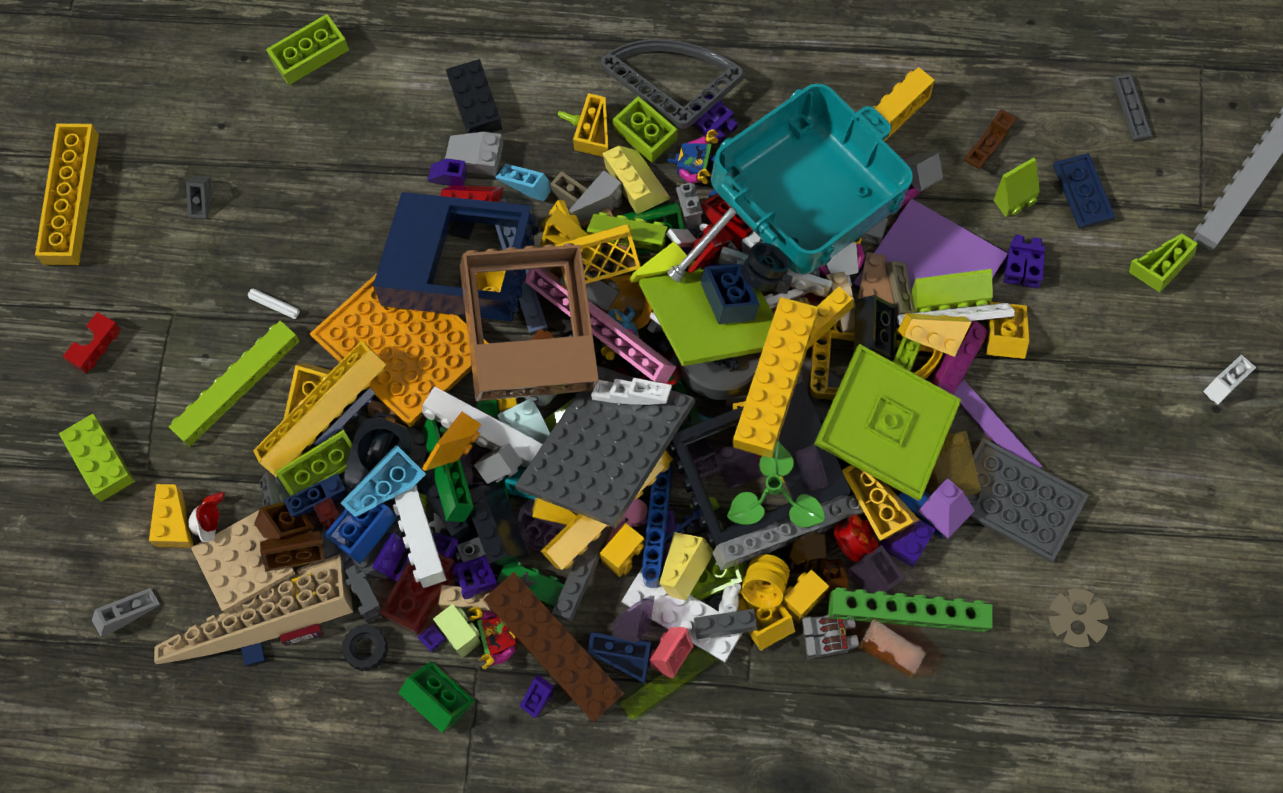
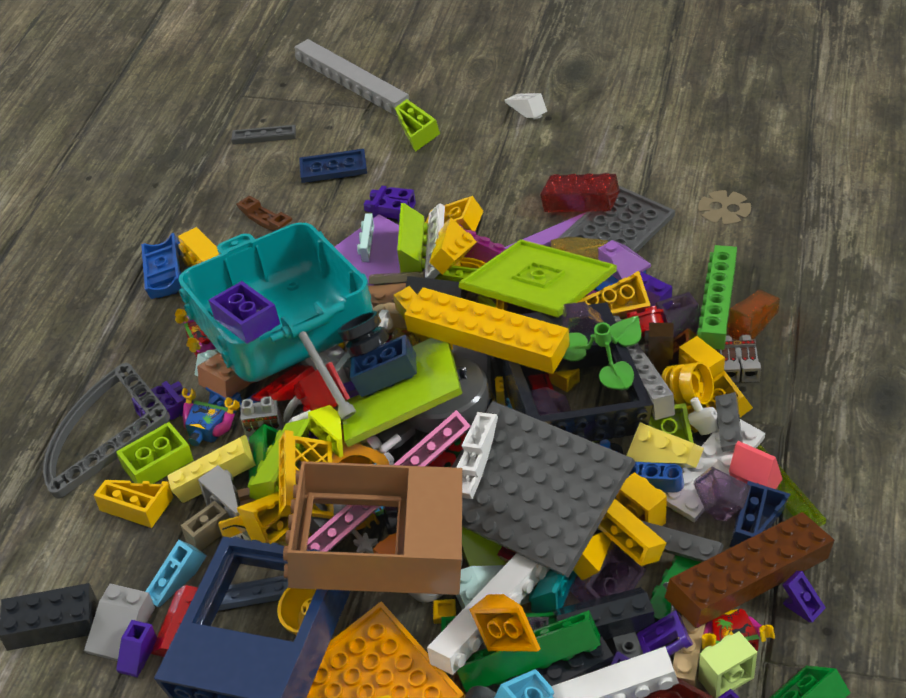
camera: 80 degrees left, 25 degrees down
light grey brick [474,443,523,484] -> none
lime piece [558,111,581,127] -> none
lime slope [993,158,1040,217] -> none
none -> blue piece [141,233,182,299]
none -> dark purple brick [208,281,280,344]
none -> light aqua plate [357,213,374,262]
none -> clear red brick [540,173,620,212]

